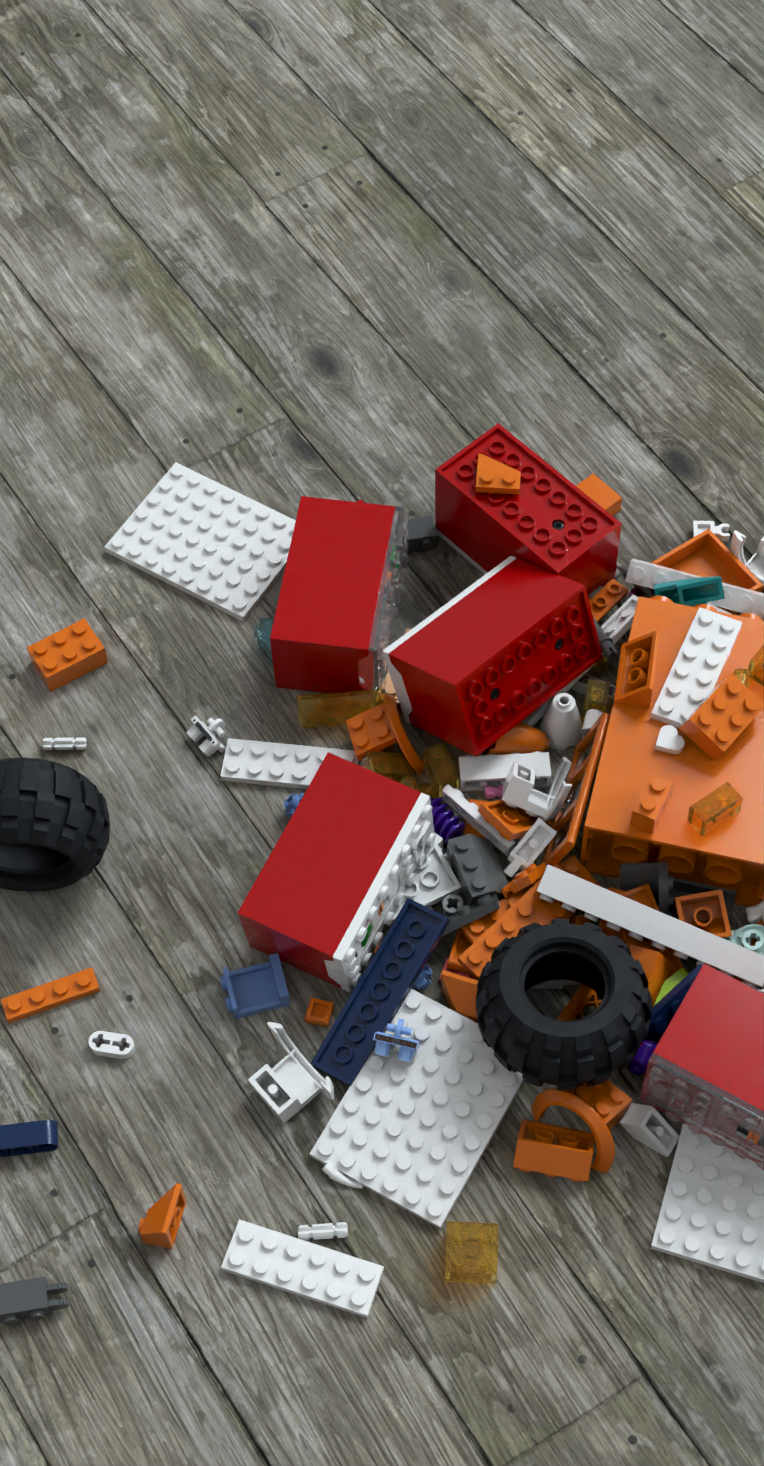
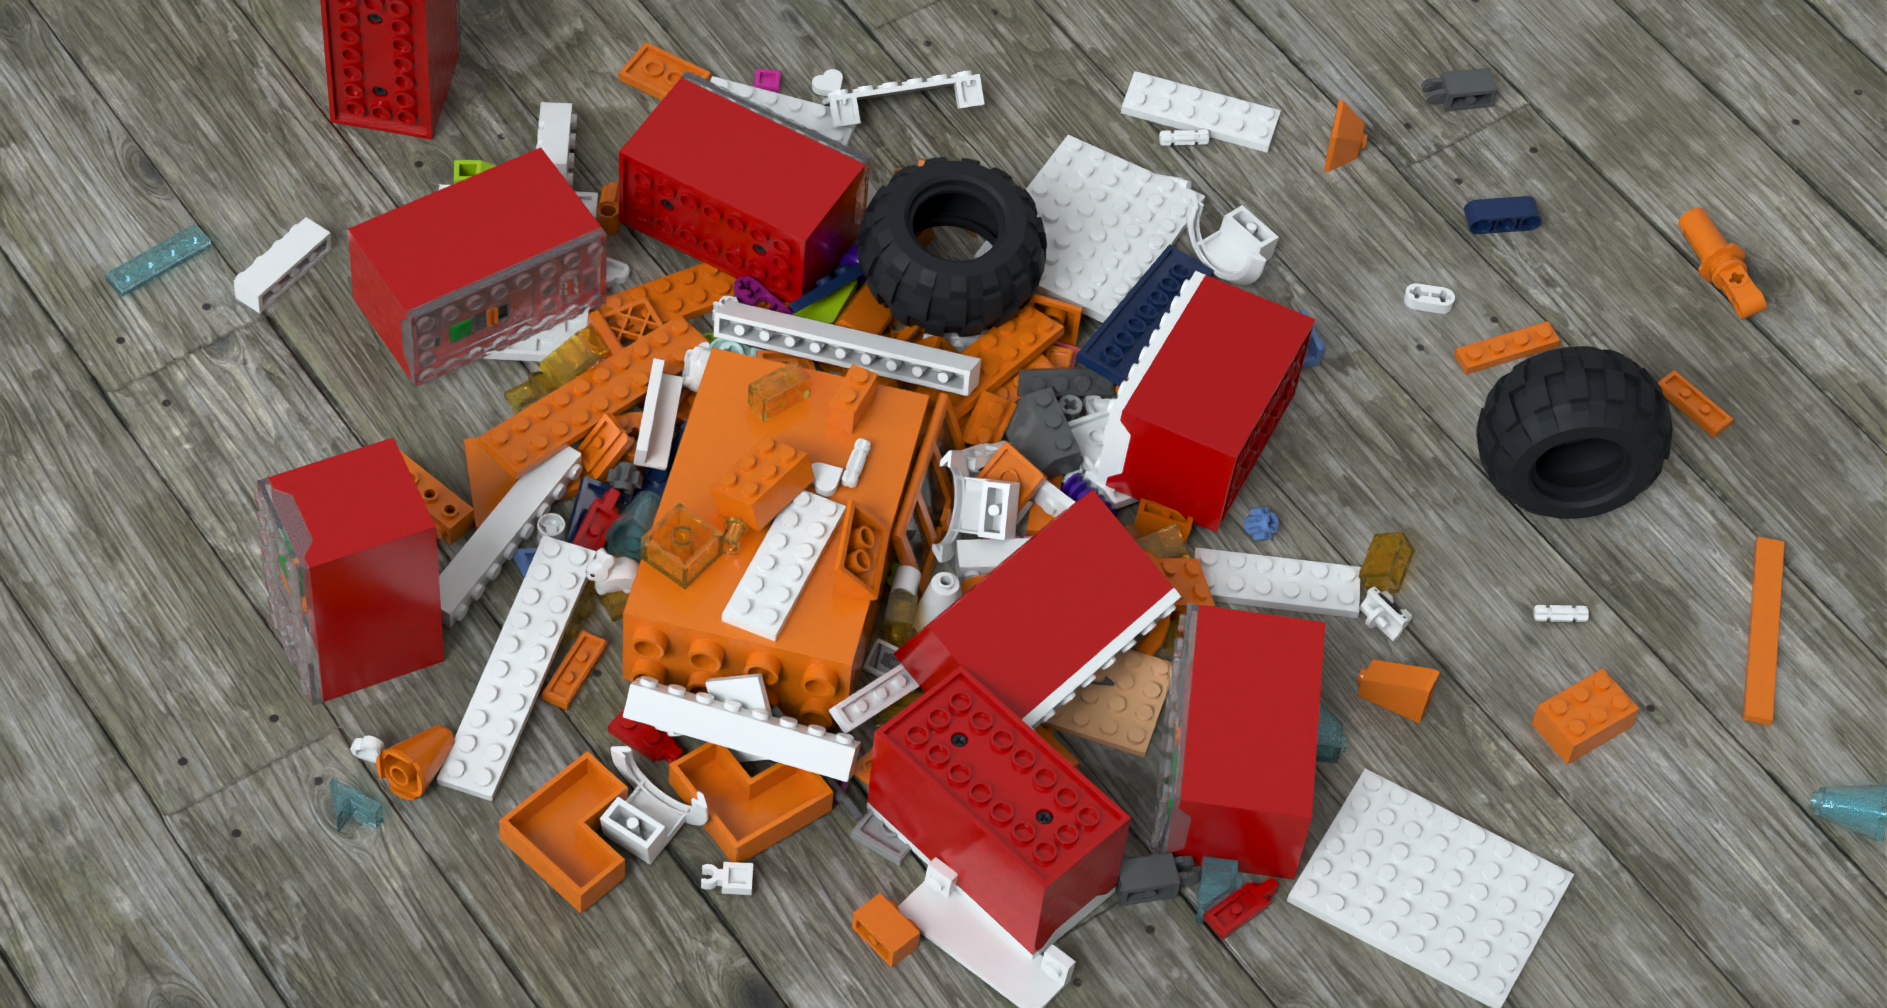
camera: 170 degrees right, 5 degrees down
light blue hips [373,1018,420,1062] -> none
clear yellow brick [445,1221,498,1284] -> none
orange wing [475,454,521,495] -> none
dark grey pin [593,617,620,663] -> none
teal slope [653,576,725,606] -> none
none -> dark pink tile [754,69,781,93]
none -> white tile [812,69,843,96]
none -> white bracket [822,70,985,128]
none -> white axle [841,438,871,488]
none -> orange slope [1356,659,1440,724]
none -> clear yellow brick [1358,532,1415,593]

